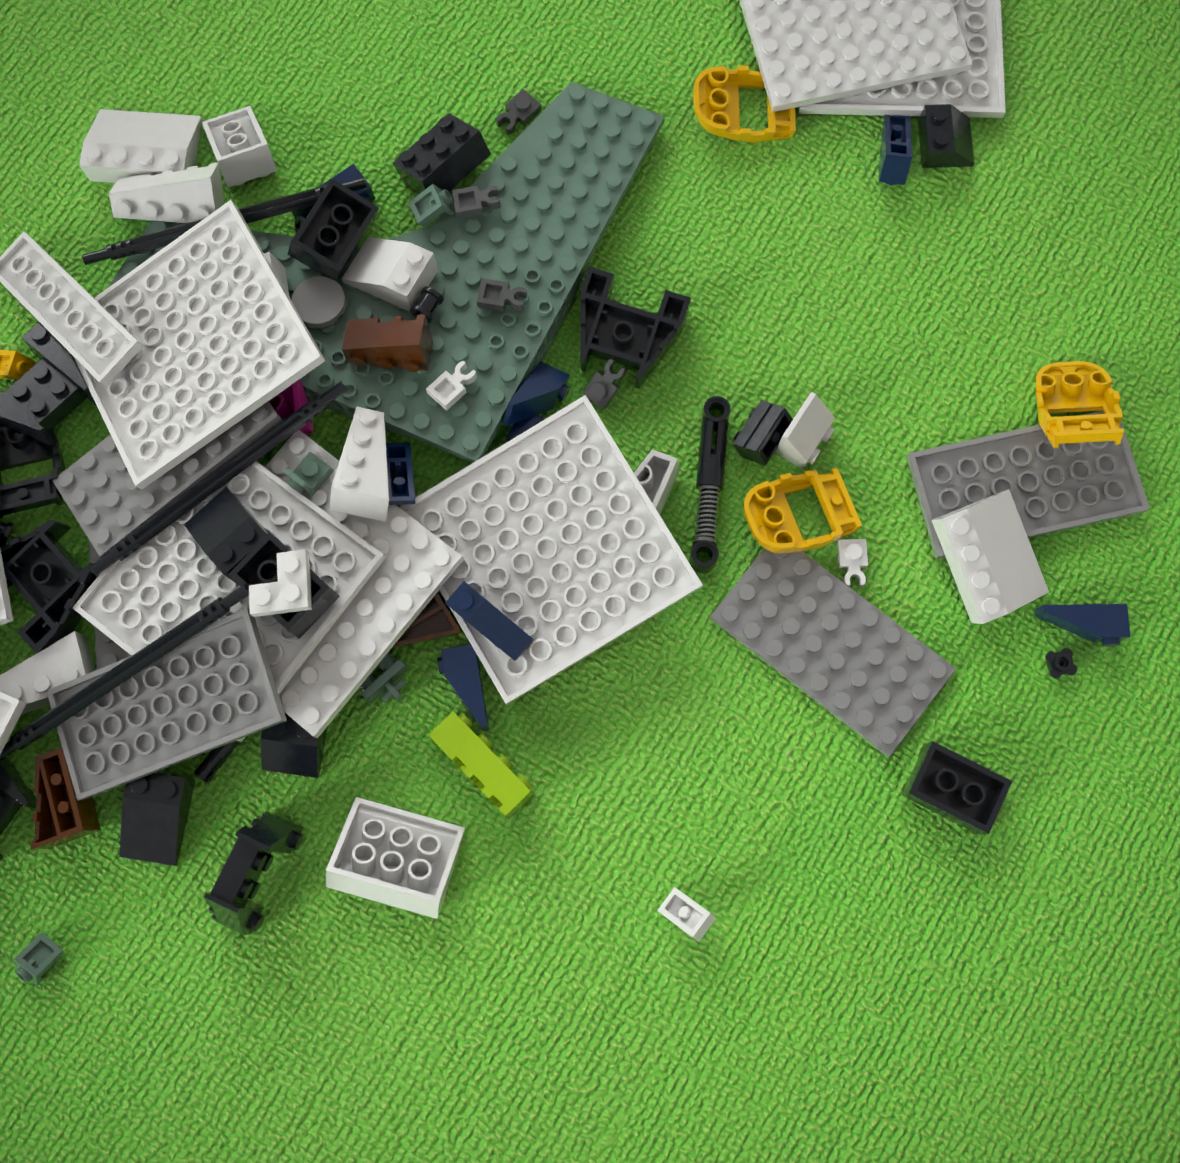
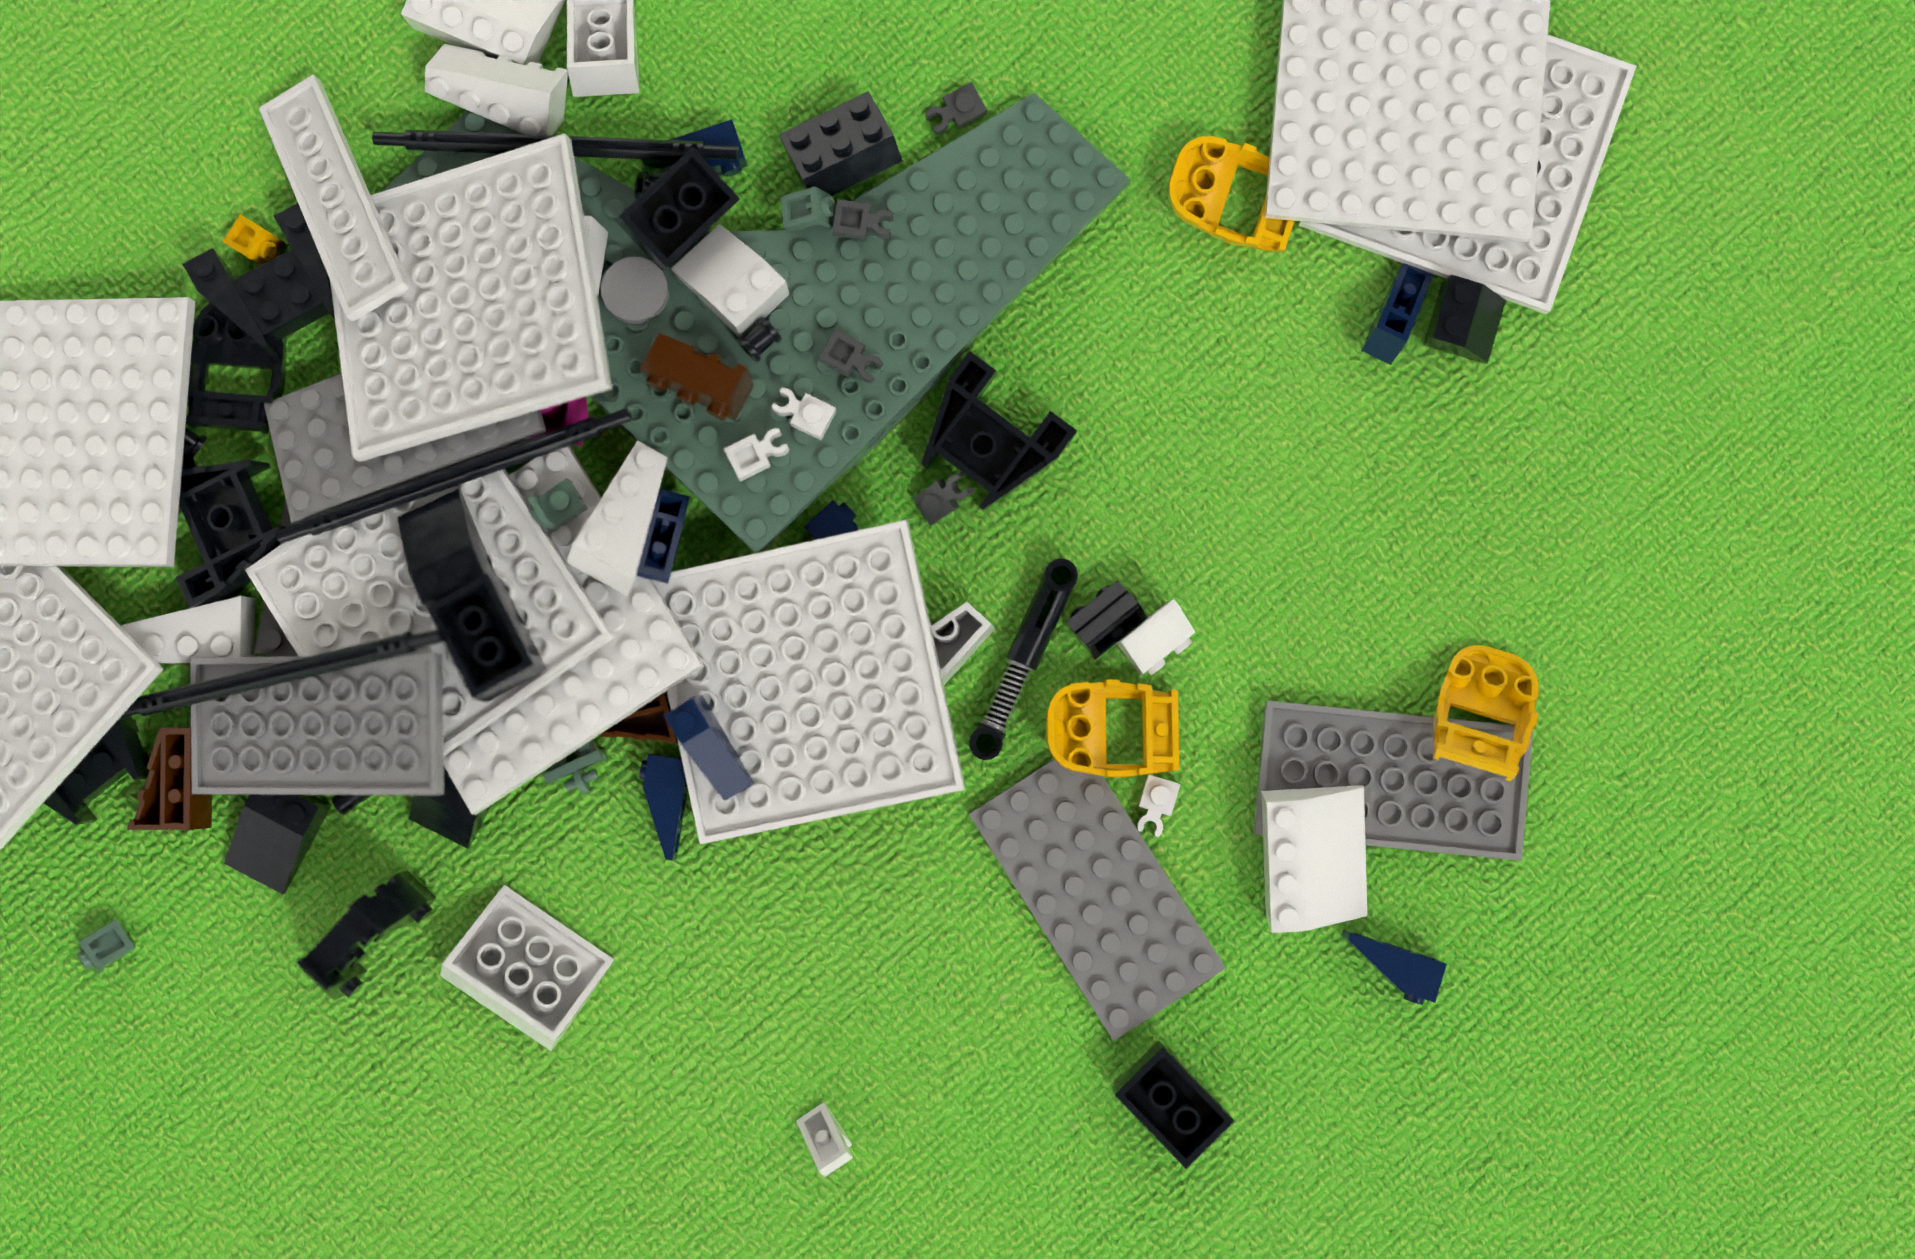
camera: 15 degrees right, 10 degrees up
white plate [249,549,312,617] -> none
lime wedge [428,711,533,819] -> none
dark blue slope [503,362,570,426] -> none
black plate [1045,648,1077,679] -> none
none -> white plate [772,388,836,440]

